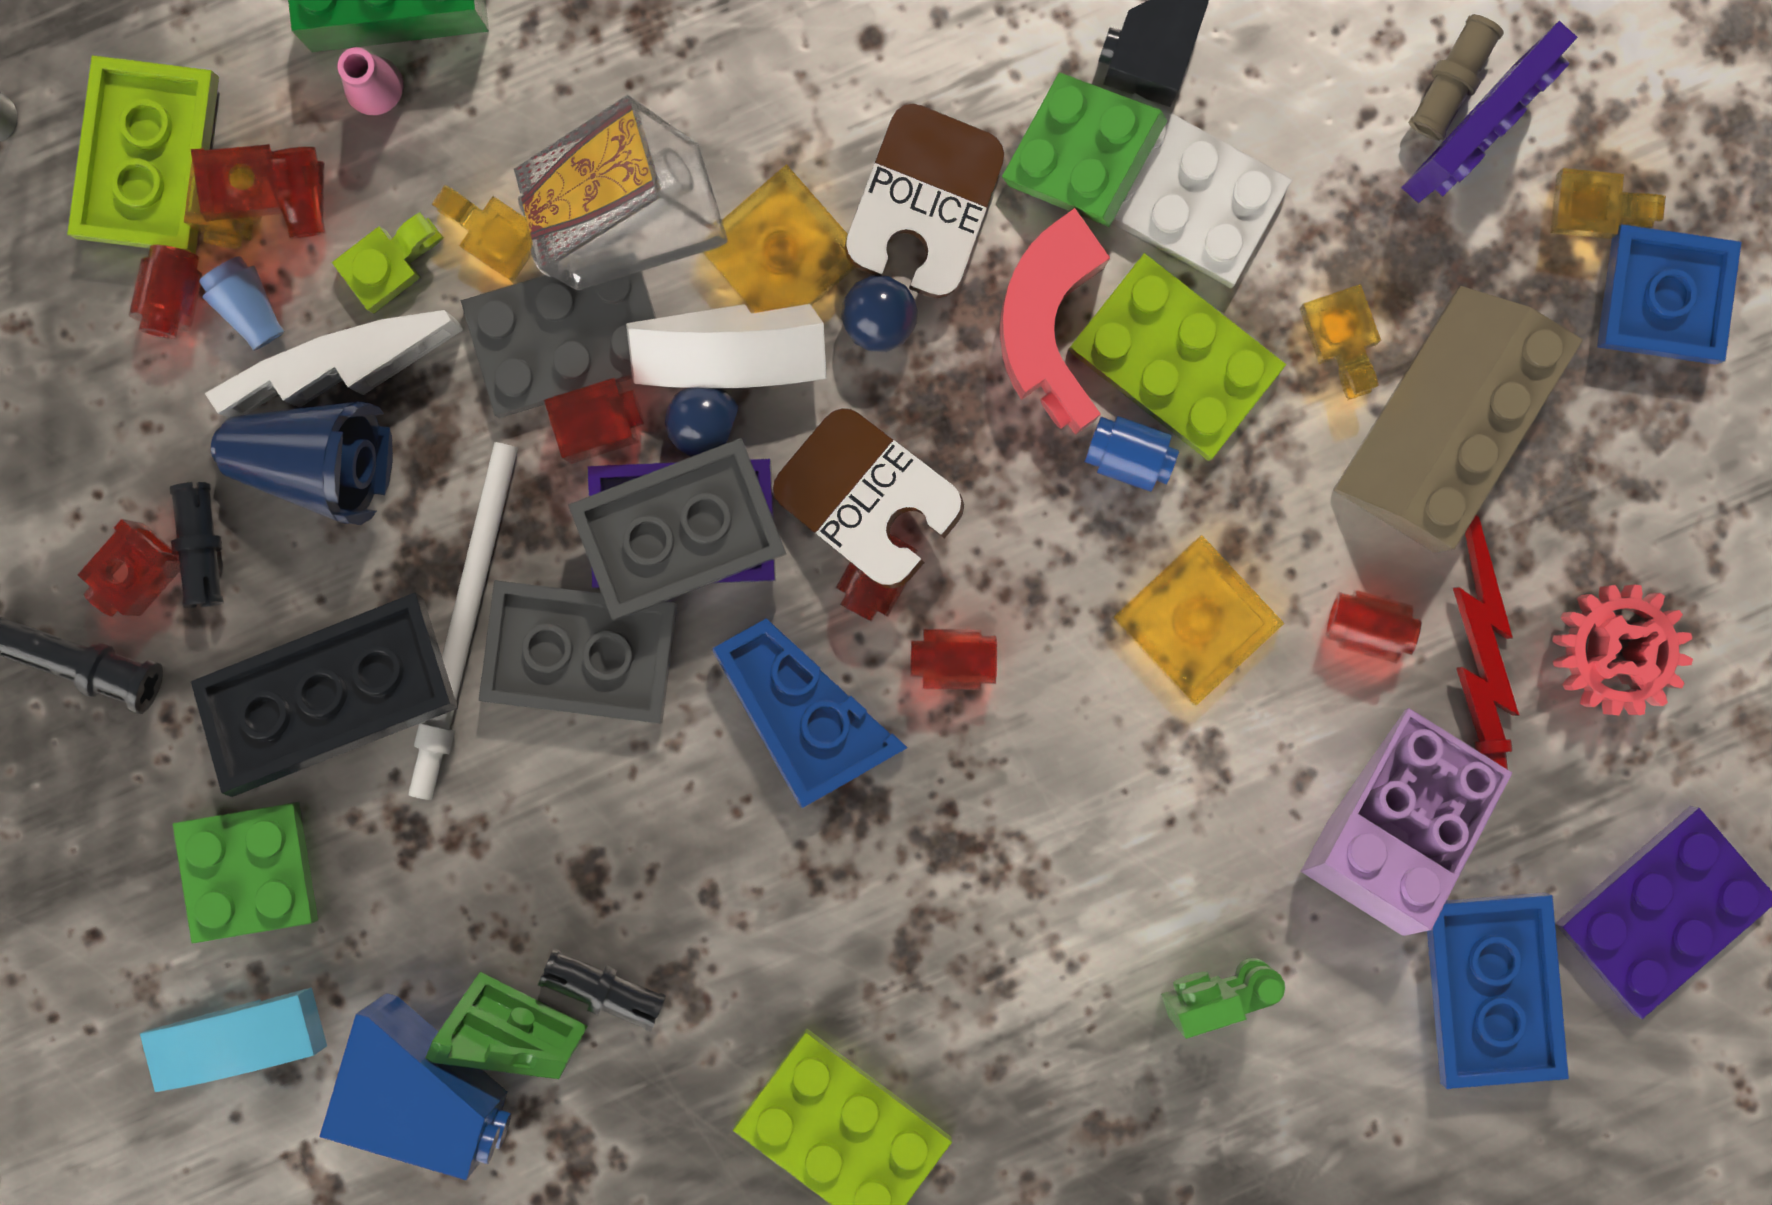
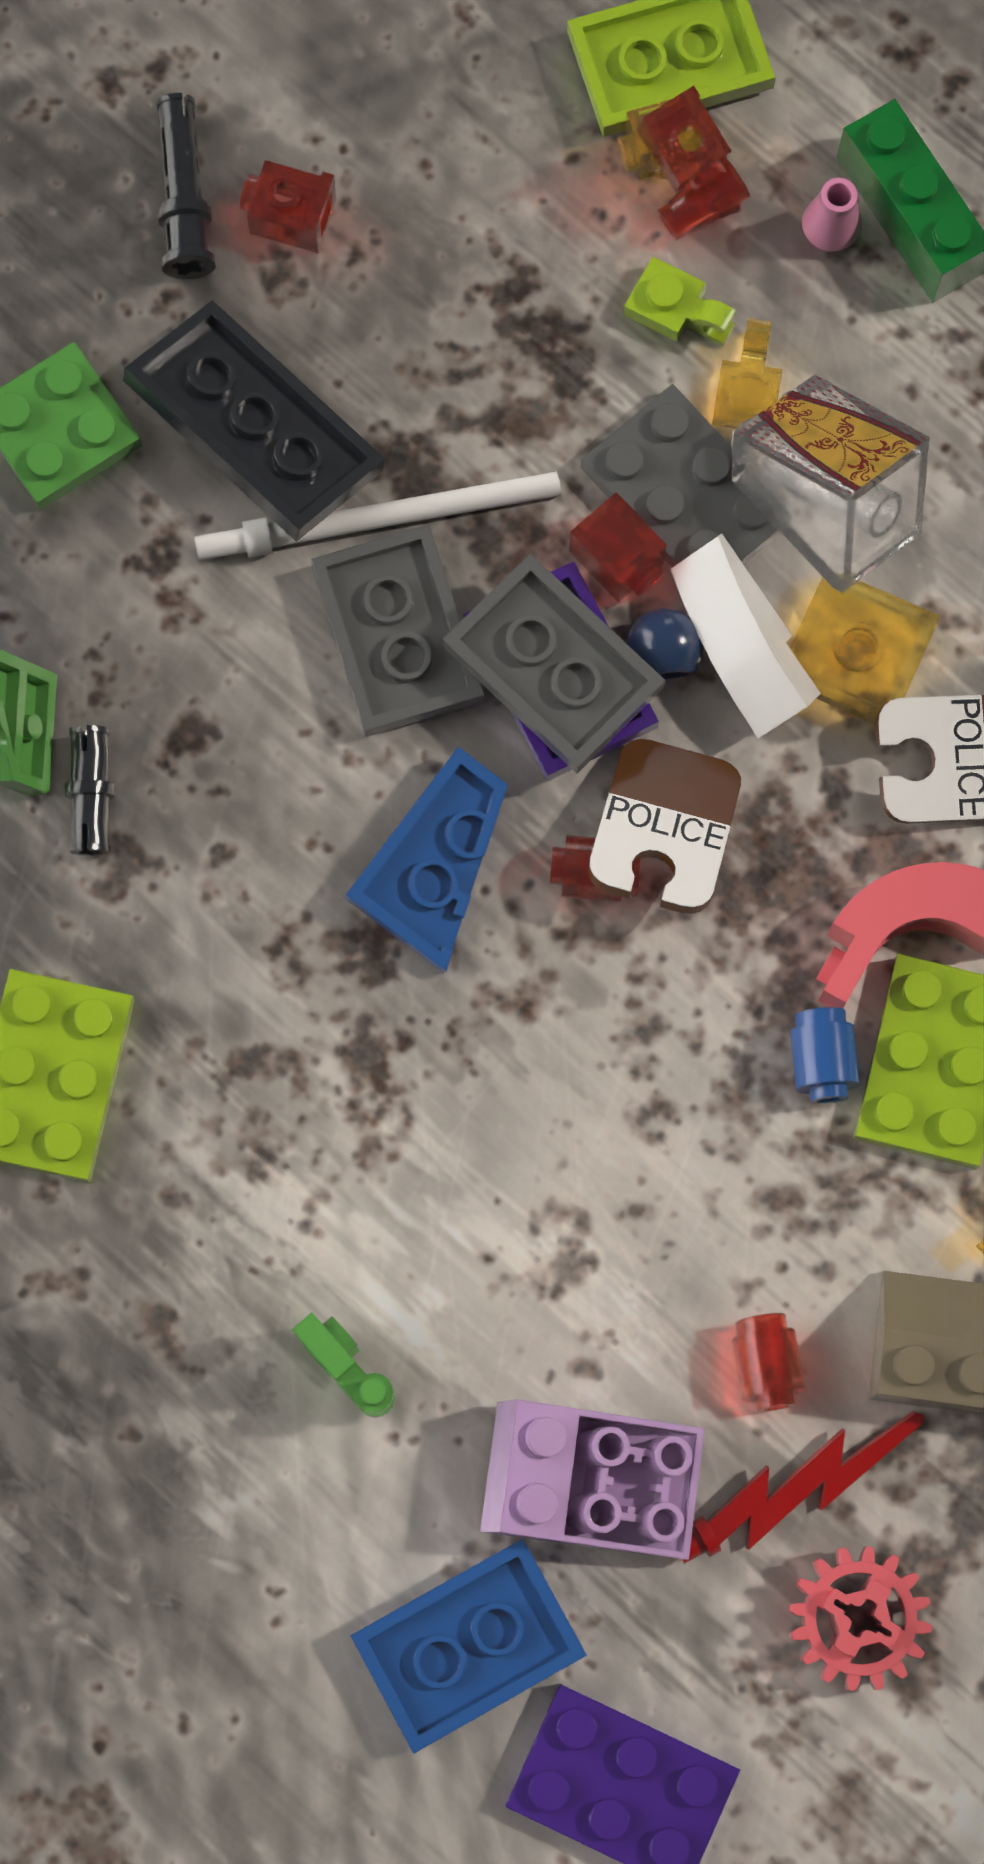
camera: 65 degrees right, 10 degrees down
clear red brick [129,245,203,339] -> none
black pin [169,482,224,608] -> none
medium blue cone [199,256,285,351] -> none
white slope [205,310,463,418] -> none
dark blue cone [211,402,393,525] -> none
dark blue piece [841,276,918,352] -> none
clear red brick [910,628,997,690] -> none
clear yellow plate [1111,535,1285,706] -> none

